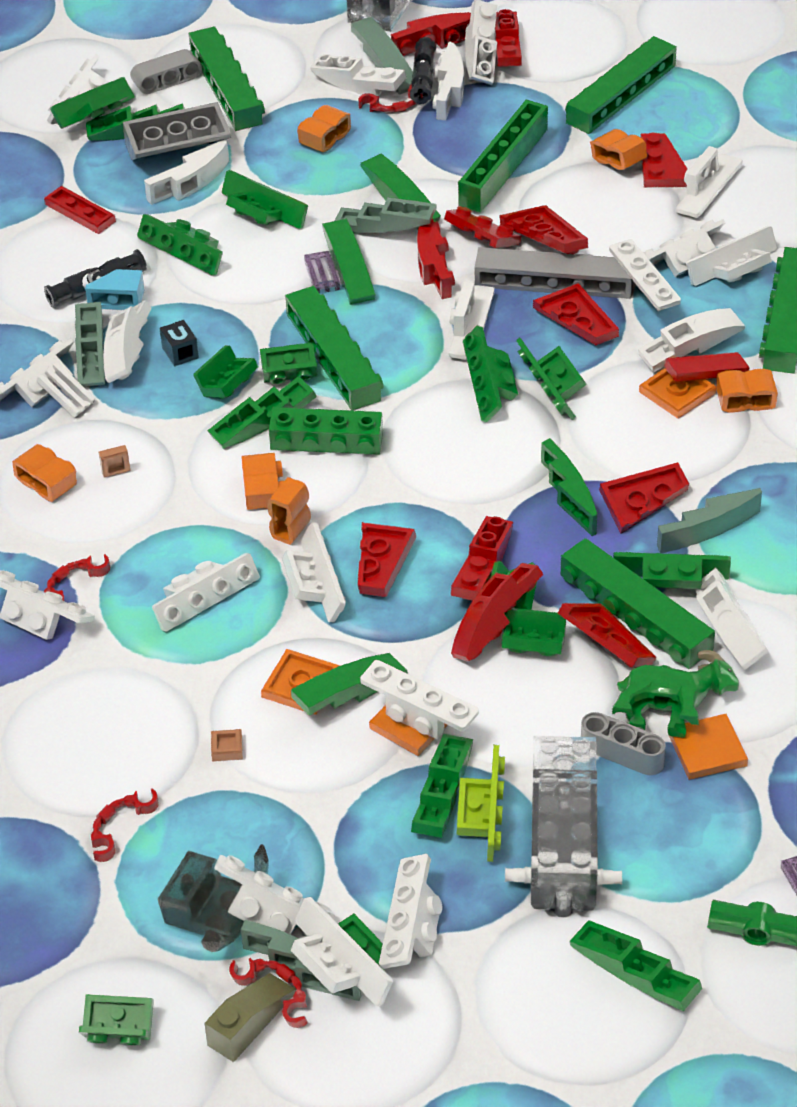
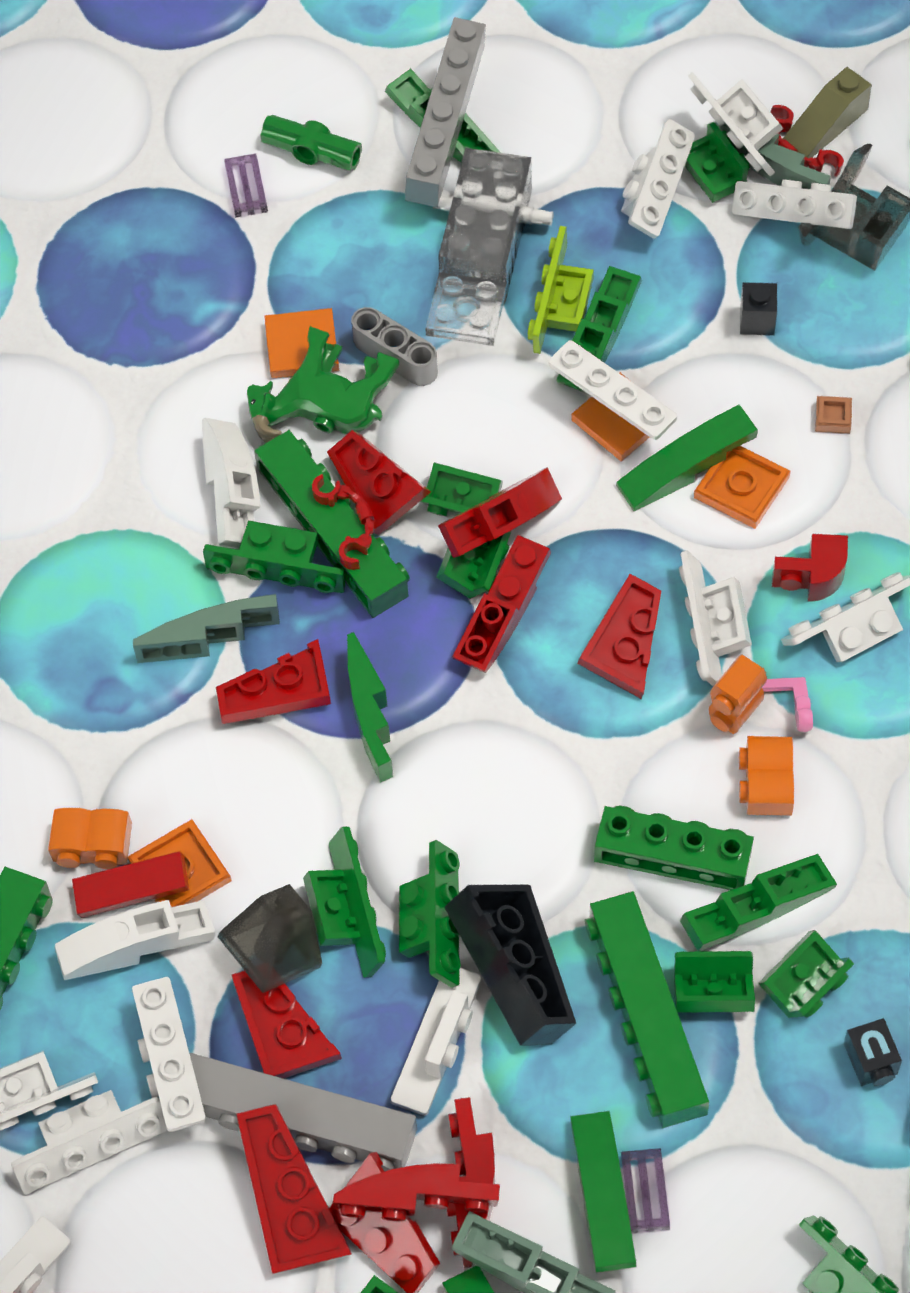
camera: 170 degrees left, 15 degrees up
none -> clear smoke slope [217,884,322,993]
none -> red piece [312,474,374,570]
none -> red slope [333,1163,500,1222]
none -> light grey brick [405,17,486,208]
none -> black wedge [444,884,576,1046]
none -> black brick [740,282,777,335]
none -> bright pink piece [762,677,813,732]
none -> red brick [772,534,848,601]

